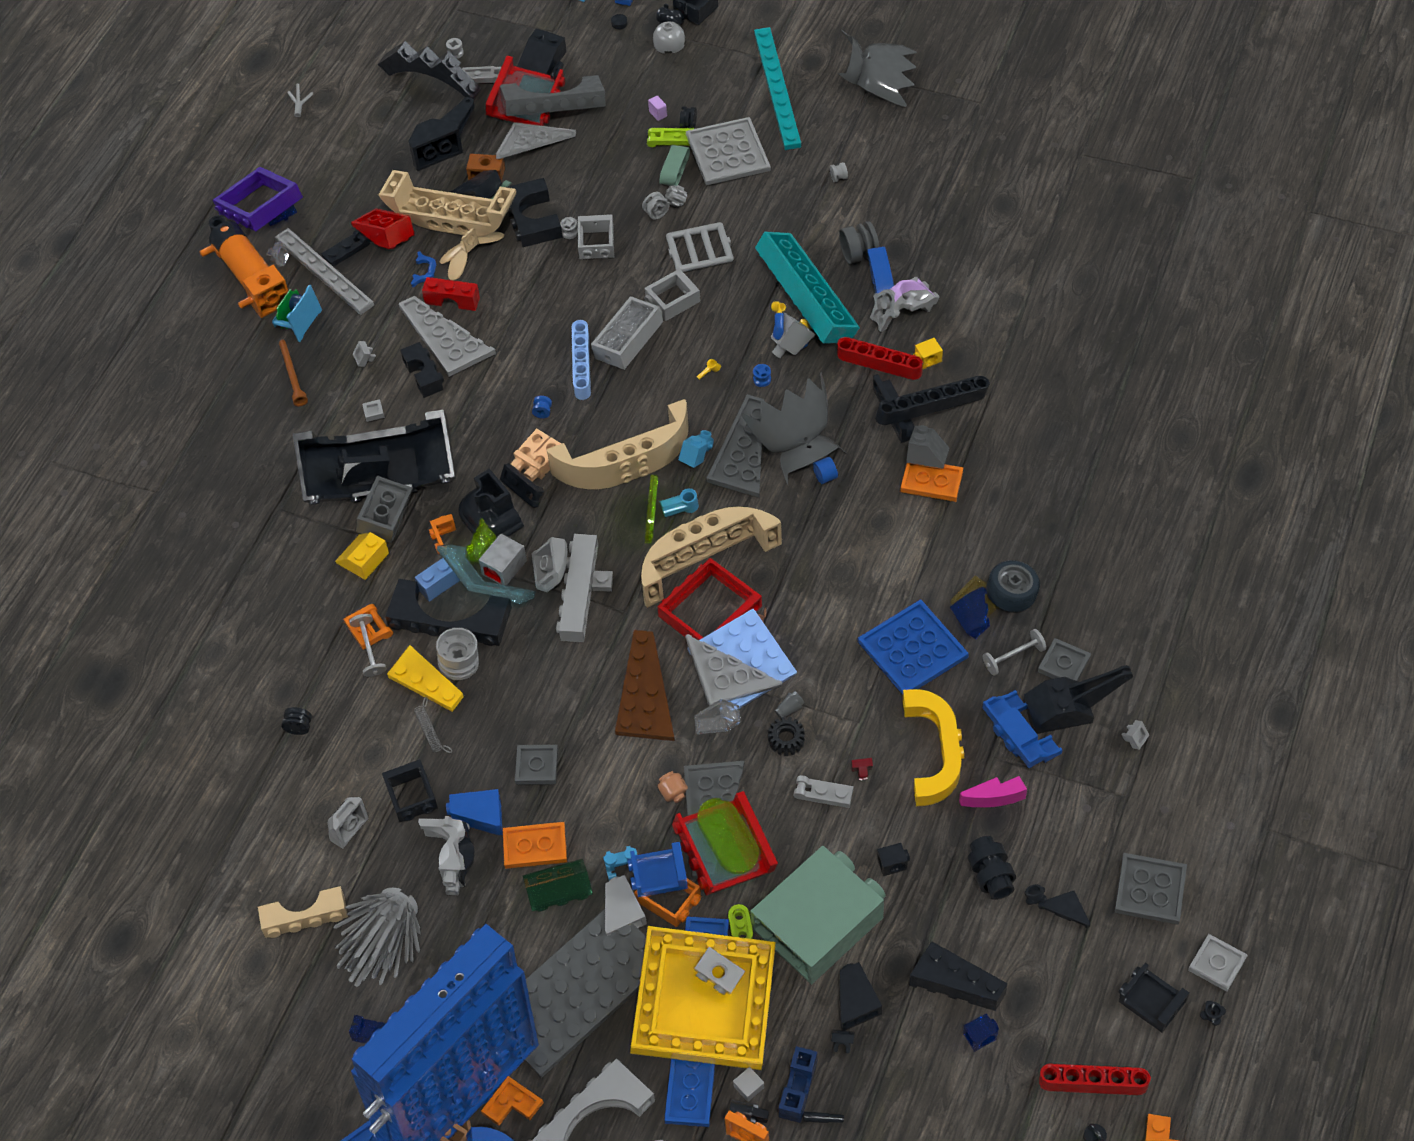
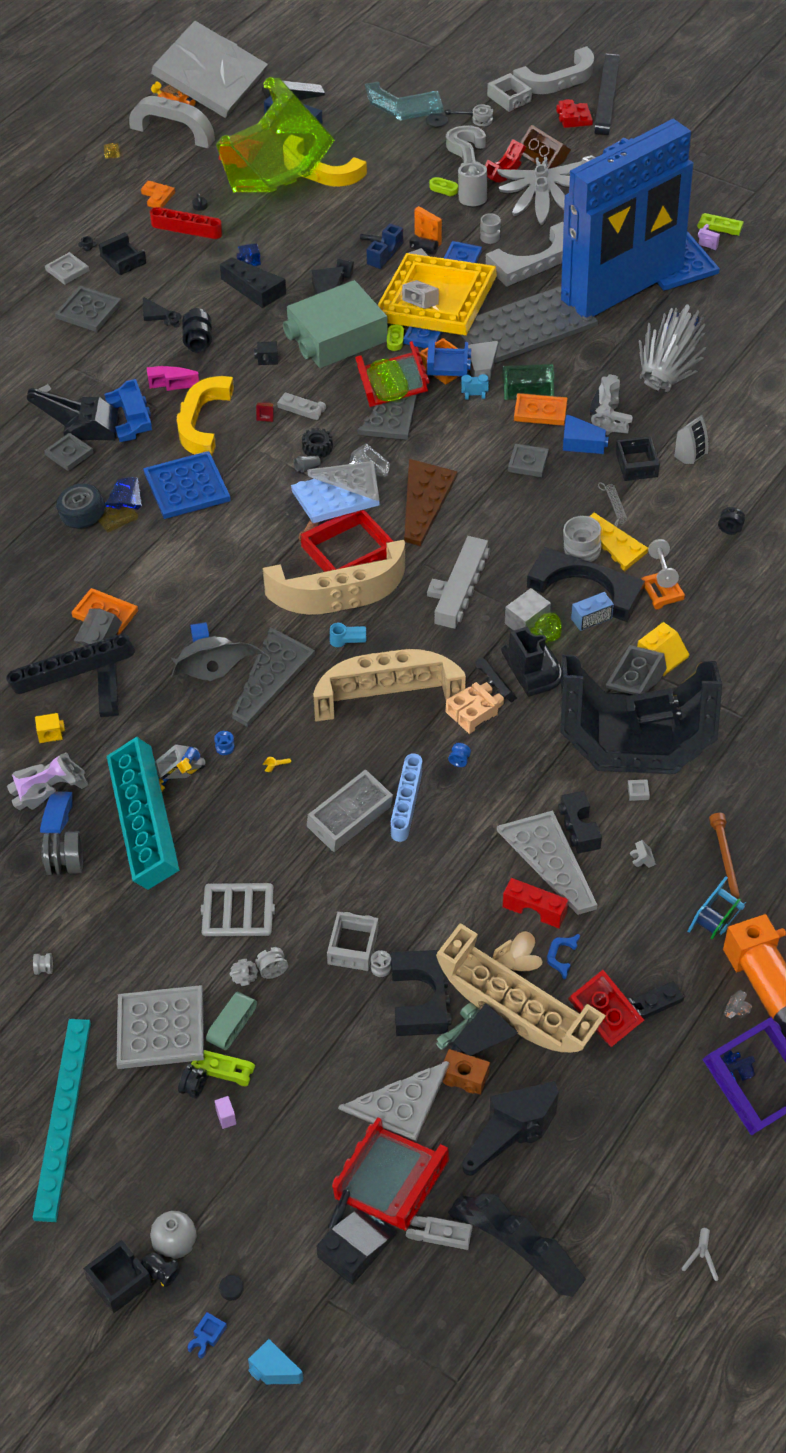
camera: 170 degrees left, 5 degrees down
tan arch [258,886,348,938] -> none
light grey tile [275,228,374,315] -> none
orange bracket [429,514,456,557] -> none
clear light blue windscreen [437,544,535,604] -> none
light grey wheel [446,38,464,59] -> none
dark grey arch [500,75,606,116] -> none
light grey slope [532,537,568,592] -> none
light grey window [644,269,700,321] -> none
clear neon green tile [645,475,658,544] -> none
nougat head [658,771,688,803] -> none
dark azure brick [678,430,714,468] -> none
red beam [837,337,923,380] -> none
light grey axle [983,629,1046,676] -> none

